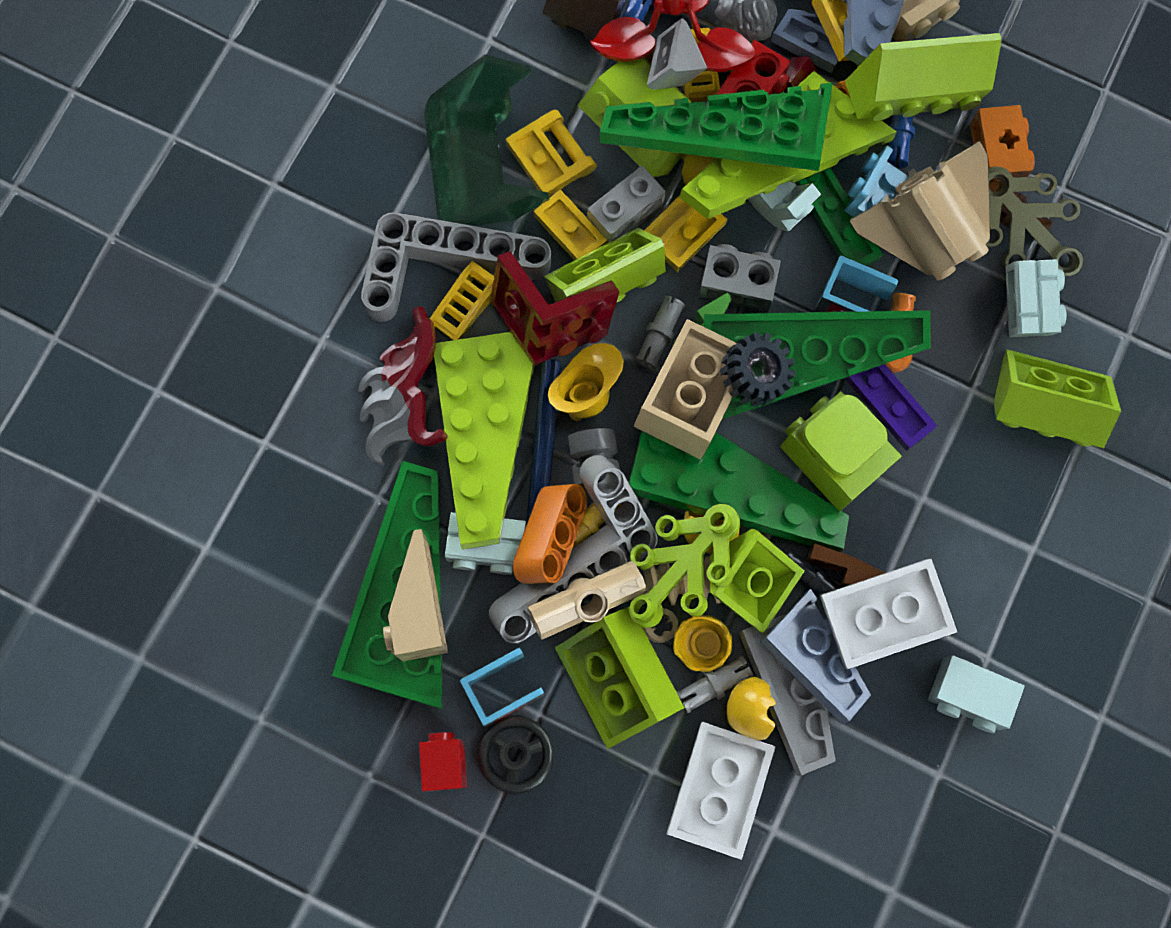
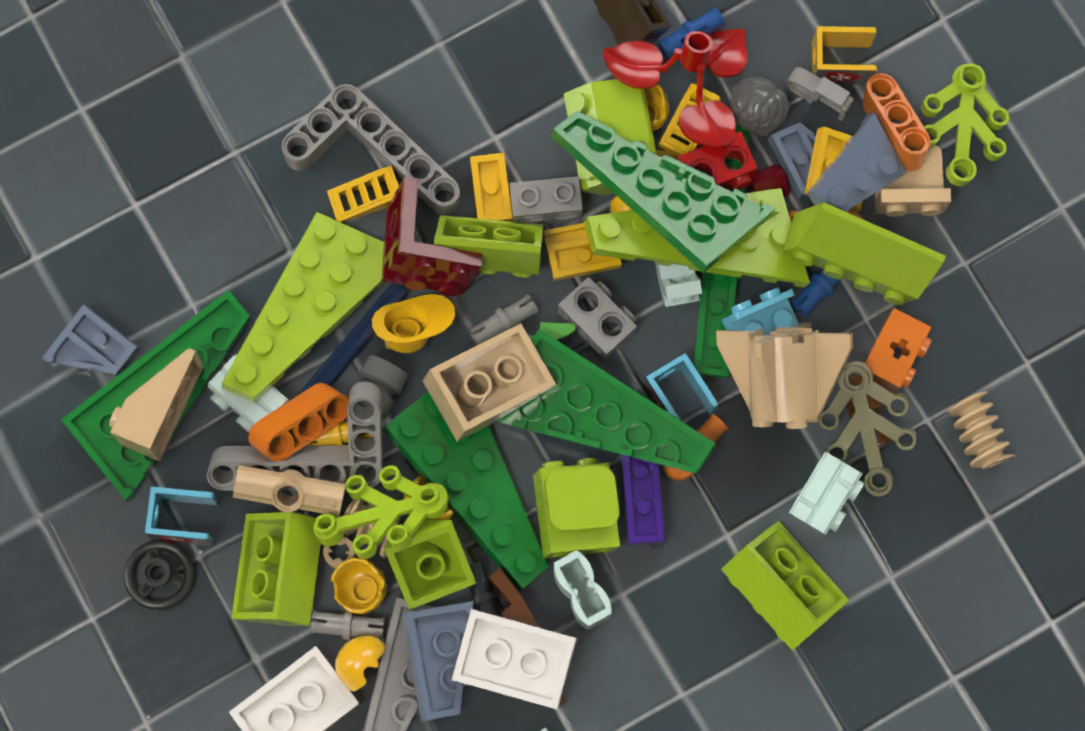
camera: 35 degrees right, 0 degrees up
piece [358,306,448,467] -> none
red brick [419,732,467,791] -> none
clear green windscreen [424,54,550,226] -> none
yellow plate [505,109,597,199] -> none
light grey slope [647,18,707,90] -> none
black bush [720,333,795,407] -> none
none -> sand blue wing [42,305,140,376]
none -> light aqua brick [553,550,611,630]
none -> tan piece [948,391,1015,469]

